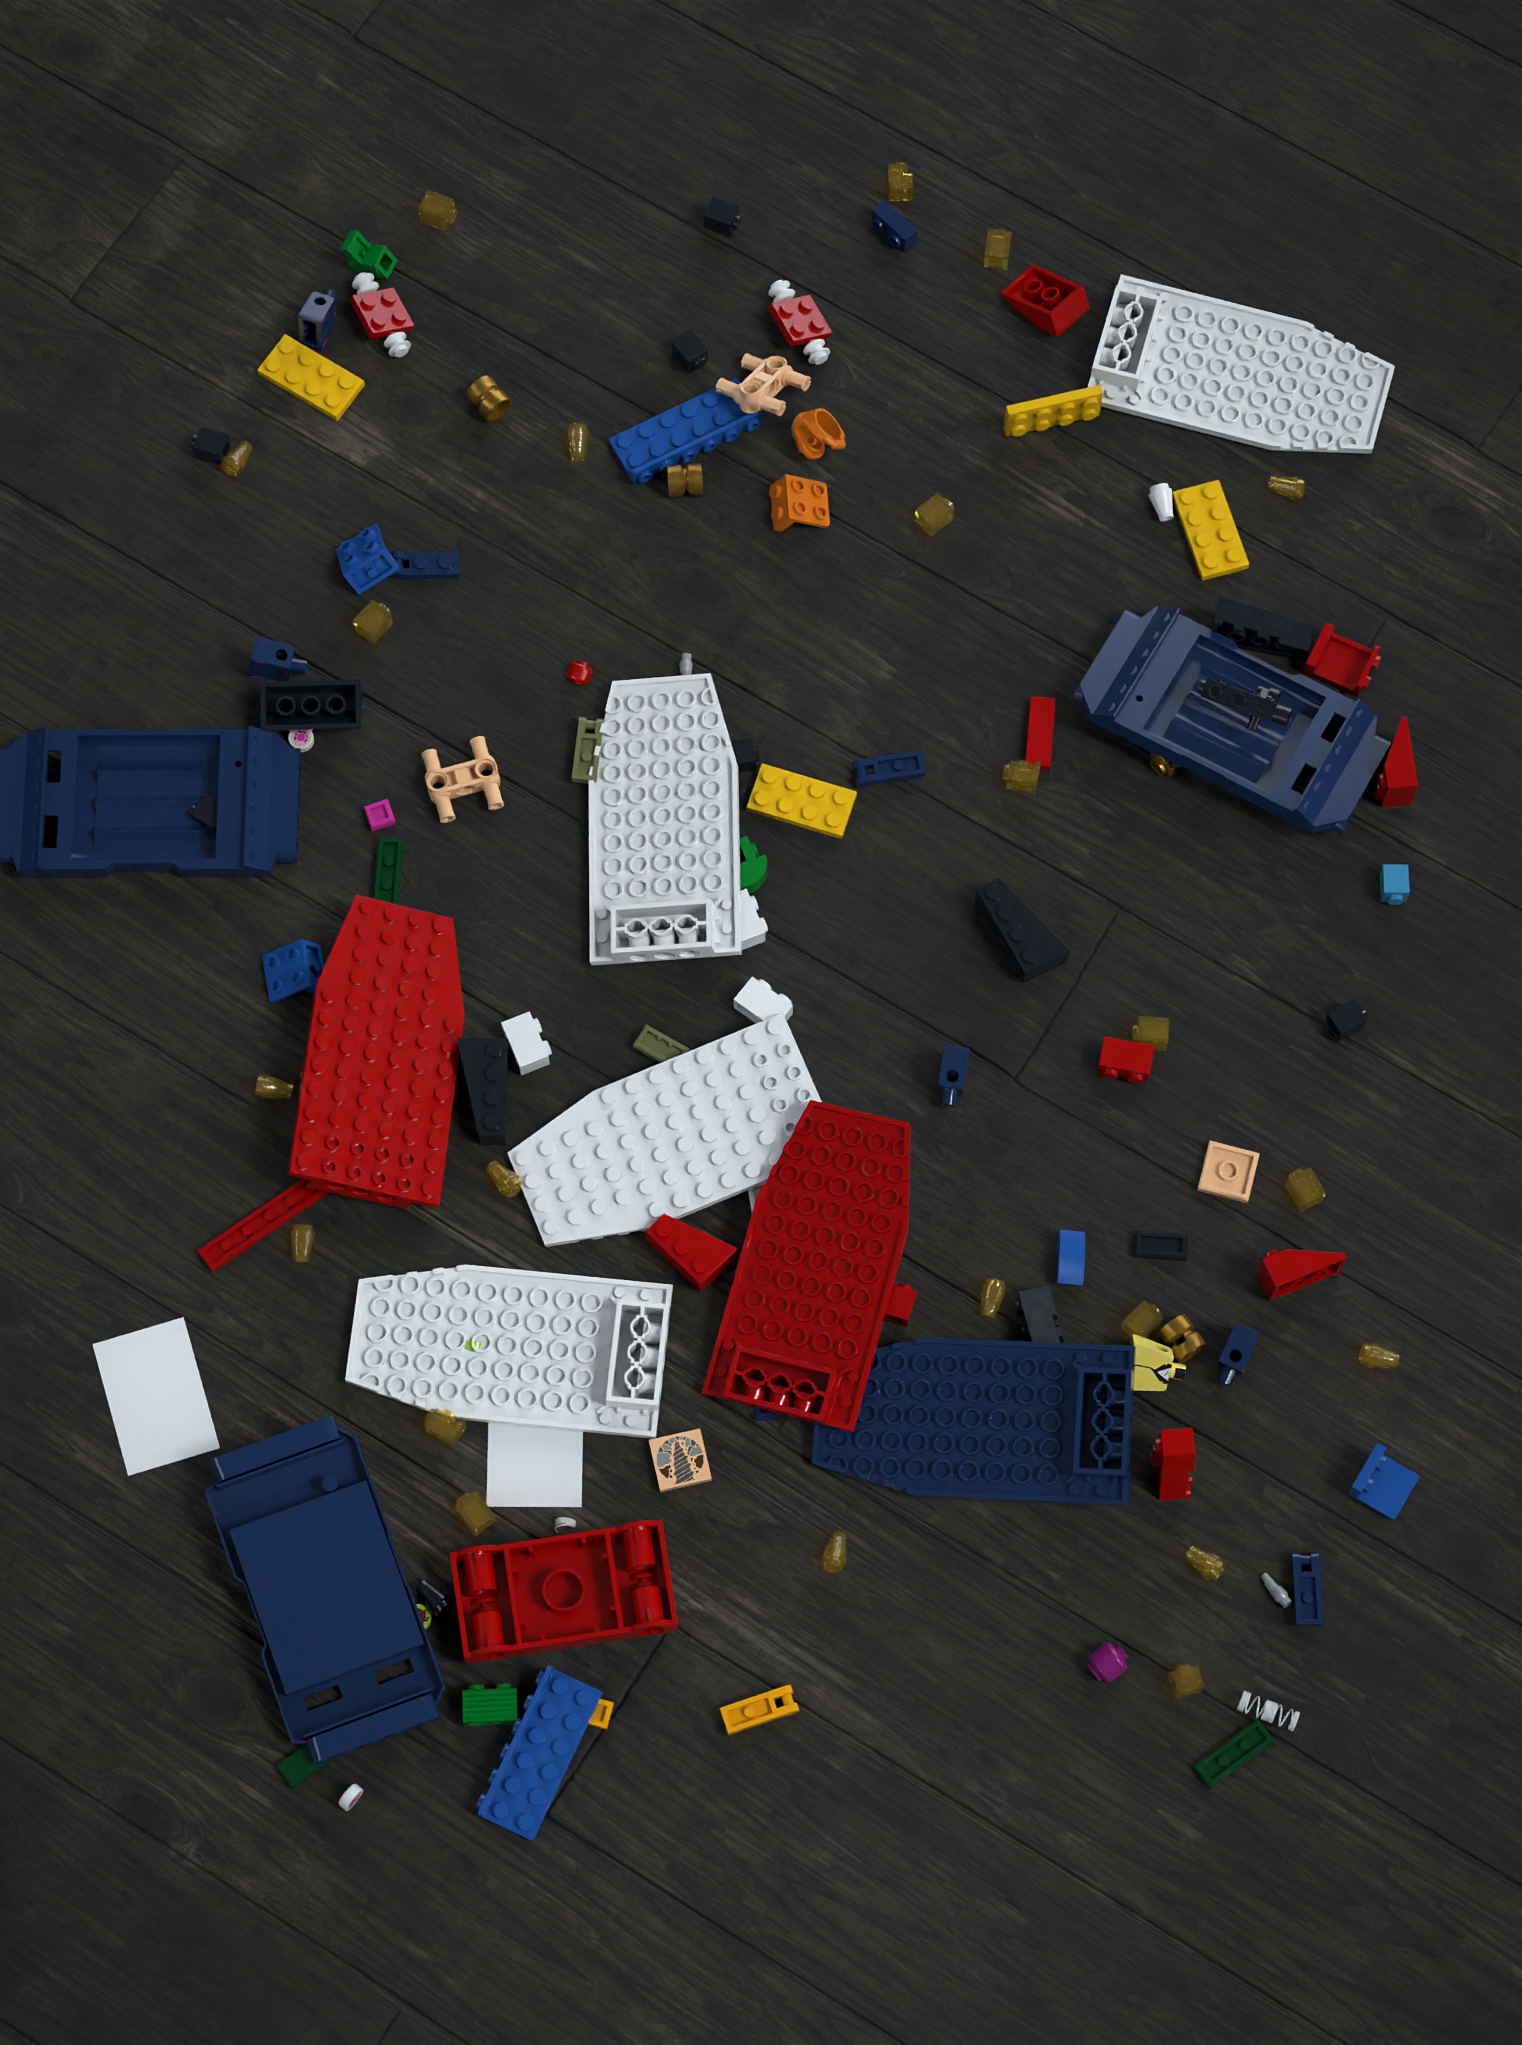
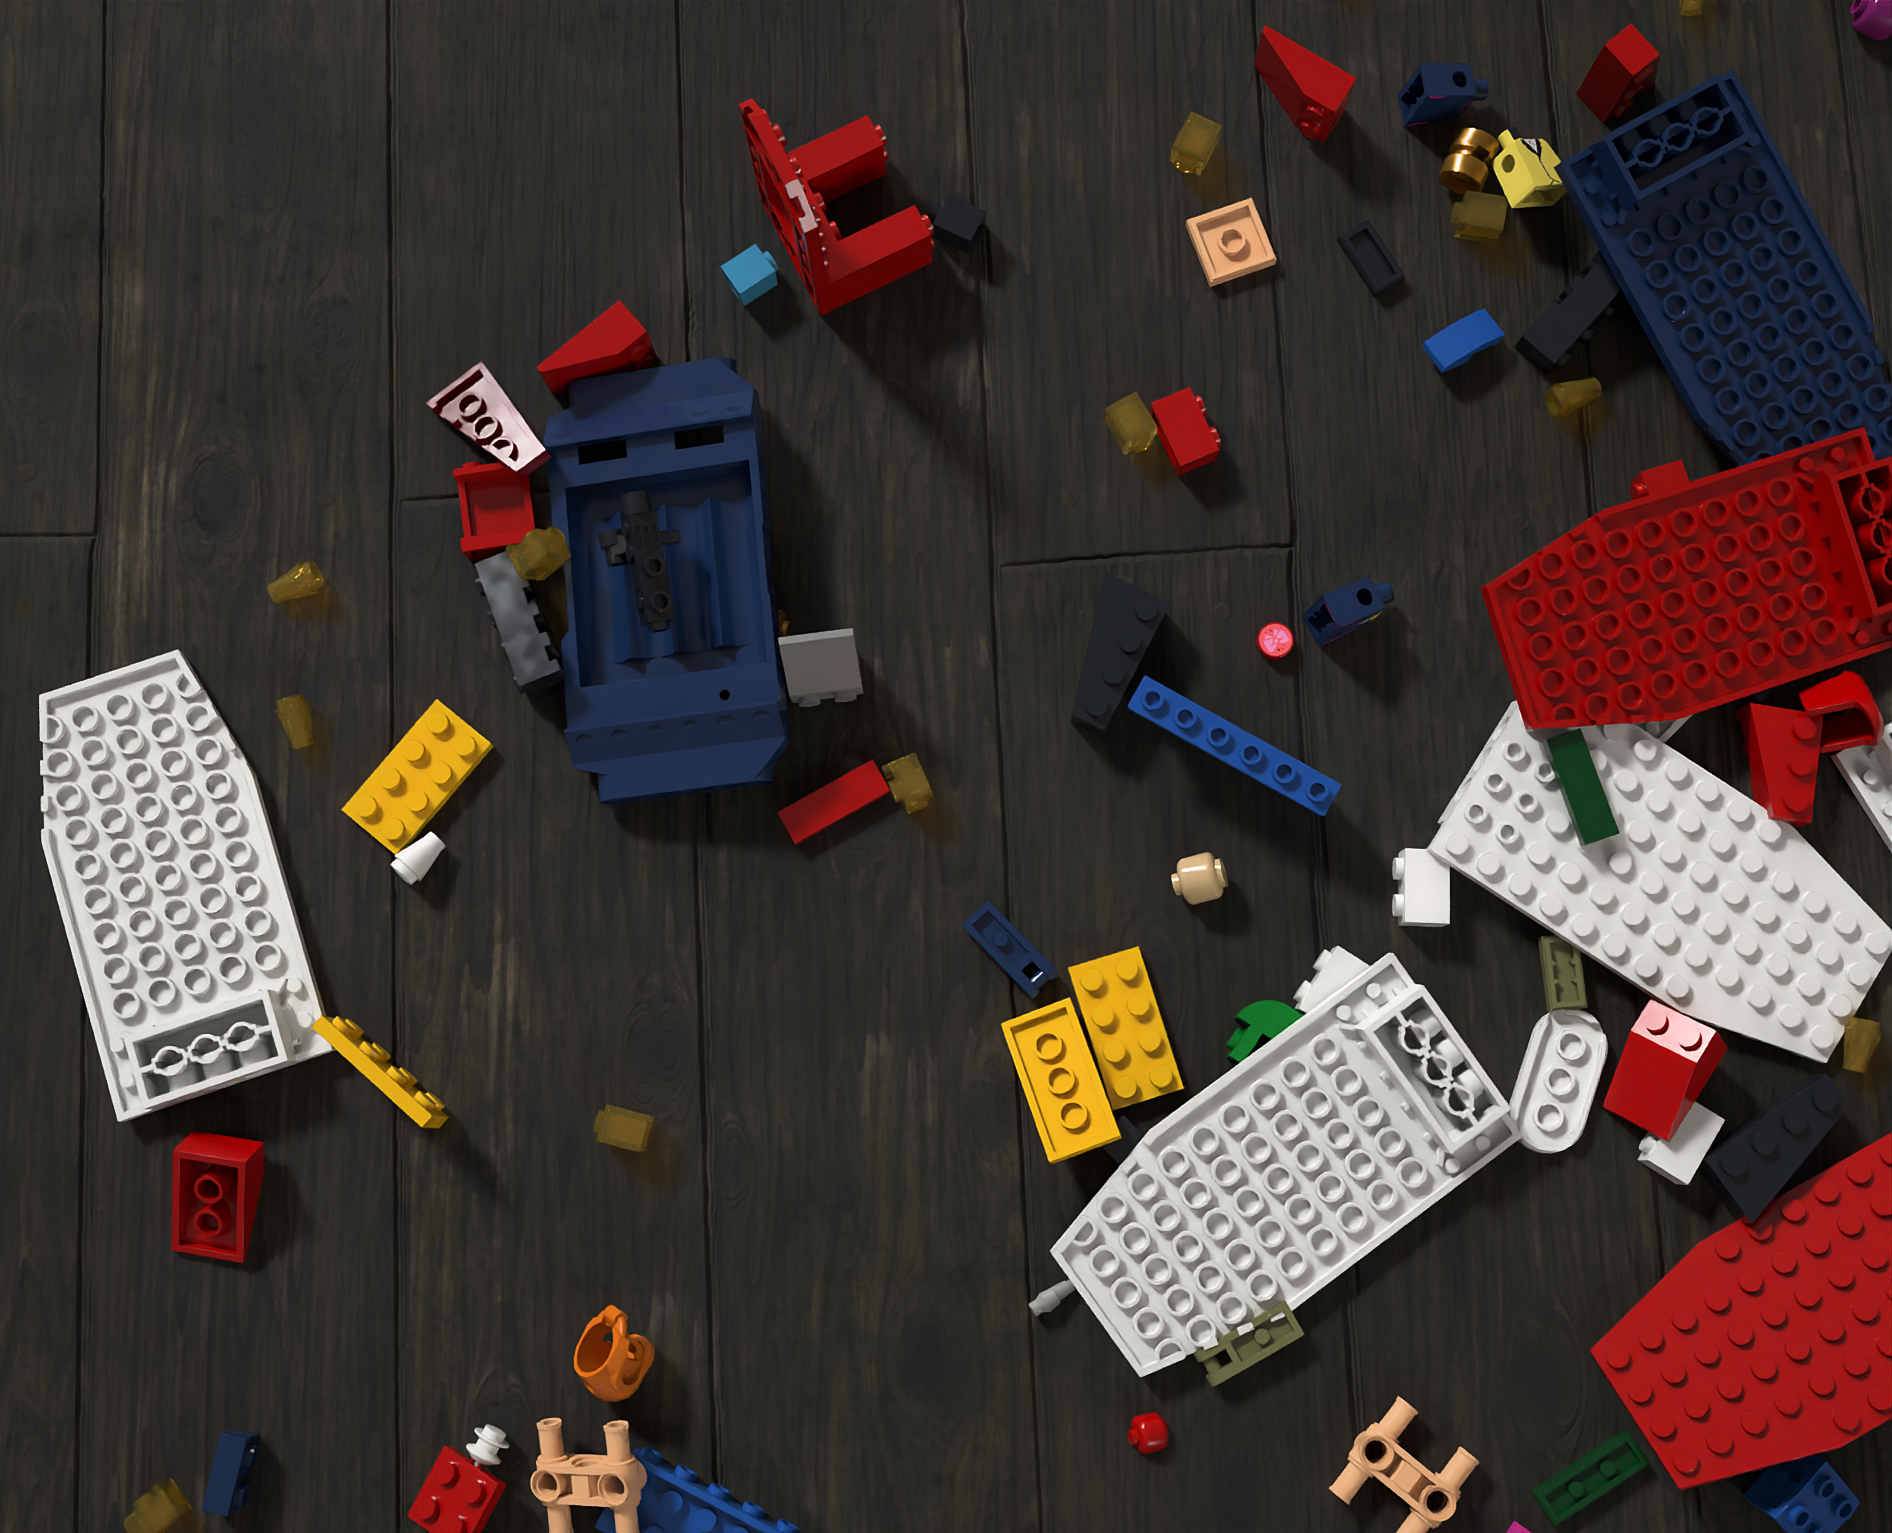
camera: 120 degrees left, 10 degrees up
pearl gold wheel [667,463,703,497] -> none
orange bracket [769,474,830,532] -> none
clear yellow brick [984,229,1012,269] -> none
none -> clear yellow cone [267,561,325,604]
none -> wing [425,361,551,479]
none -> clear yellow brick [505,526,572,580]
none -> red bracket [738,98,935,316]
none -> light grey slope [778,628,864,707]
none -> yellow plate [1001,997,1122,1165]
none -> blue bracket [1128,676,1342,817]
none -> tan head [1171,852,1228,905]
none -> tile [1256,622,1294,660]
none -> white tile [1508,1009,1608,1153]
none -> dark green tile [1542,728,1619,846]
none -> red slope [1603,999,1728,1143]
none -> red piece [1798,670,1885,754]

